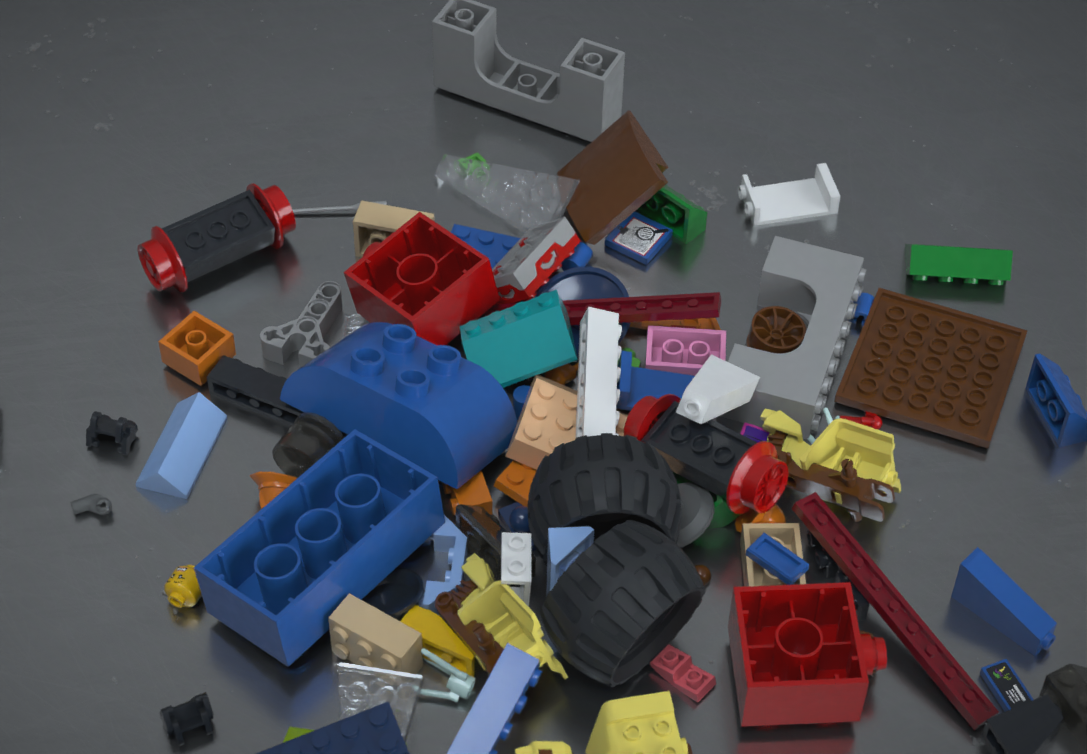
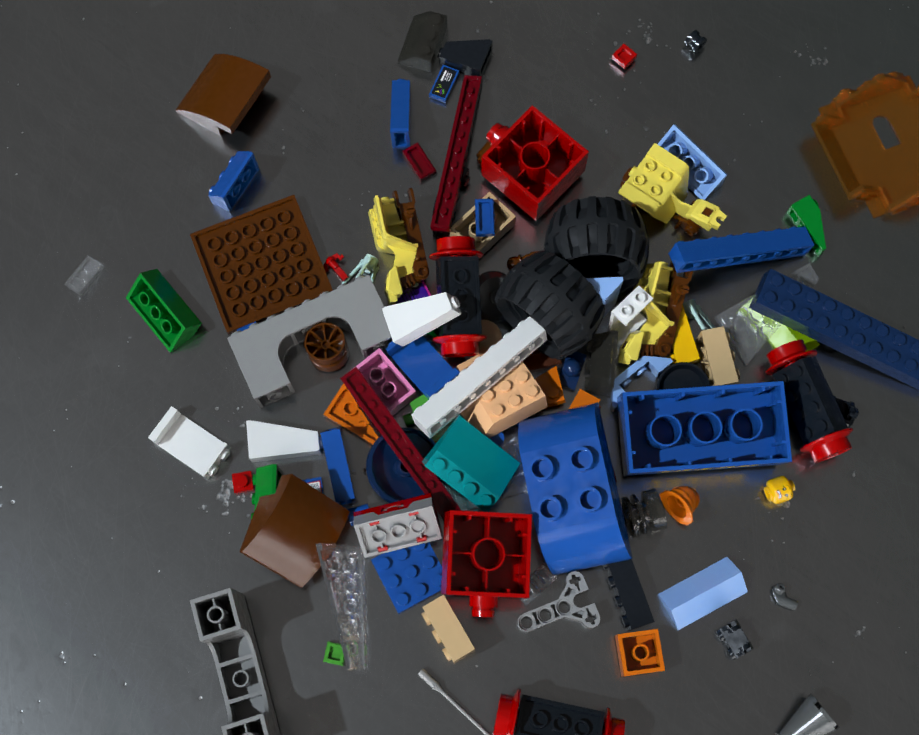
camera: 130 degrees left, 25 degrees up
none -> clear plate [65,255,104,296]
none -> red plate [232,471,255,494]
none -> white slope [246,420,323,463]
none -> blue slope [320,427,356,505]
none -> dark red tile [402,142,437,182]
none -> black brick [765,339,853,463]

